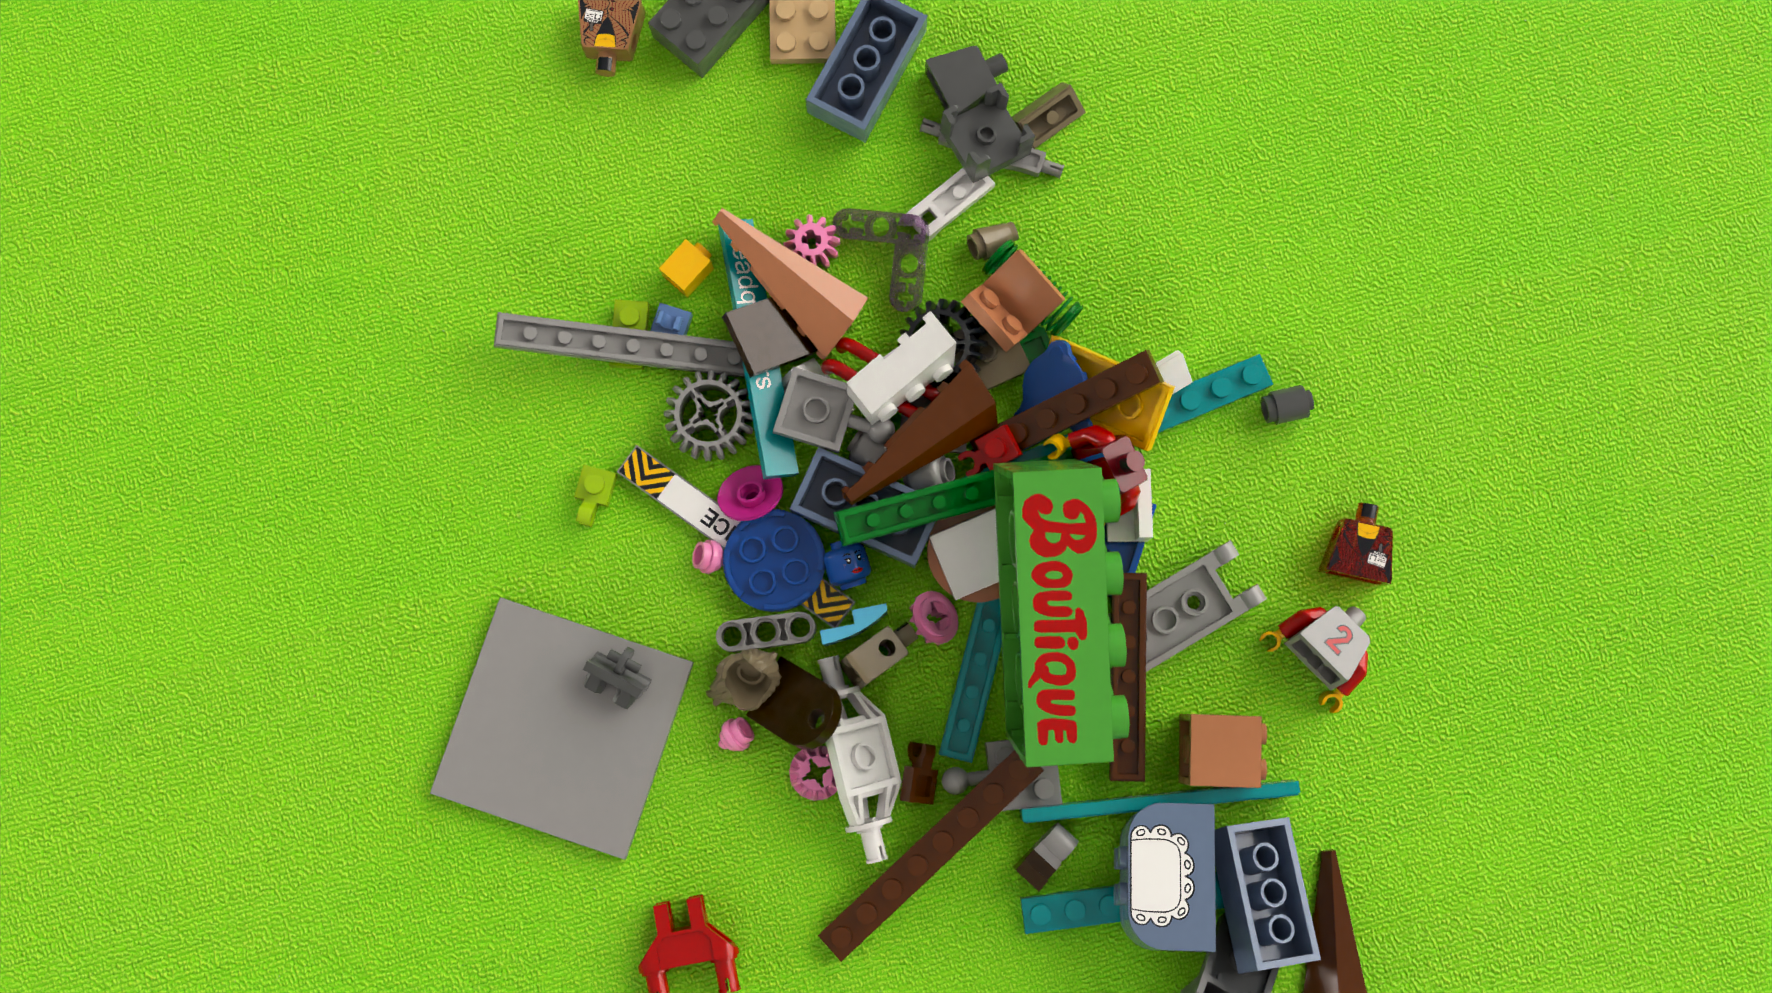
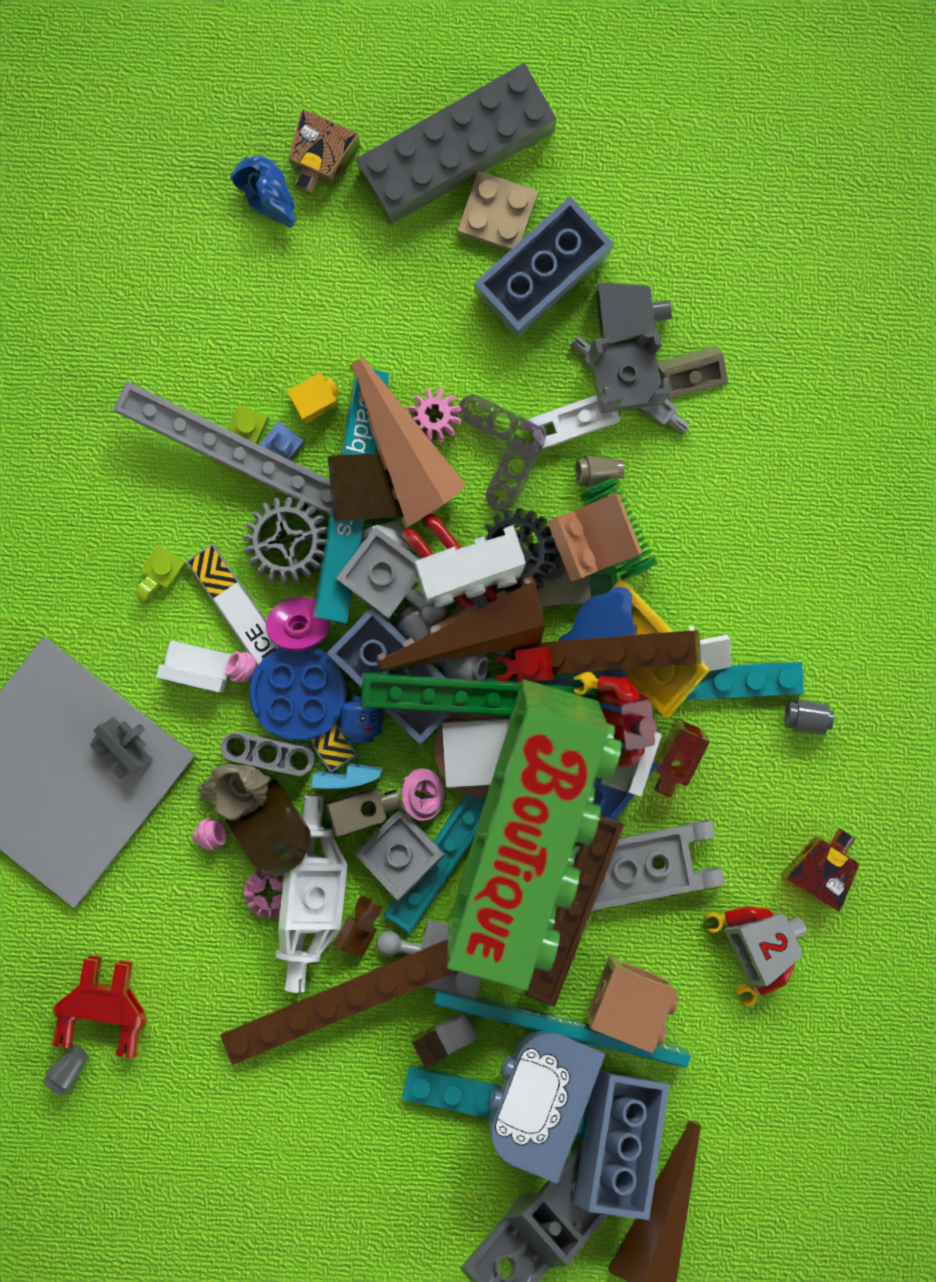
camera: 15 degrees right, 5 degrees up
none -> white panel [156,641,231,692]
none -> blue hair [230,155,296,228]
none -> light grey plate [355,808,446,901]
none -> clear red torso [654,718,710,797]

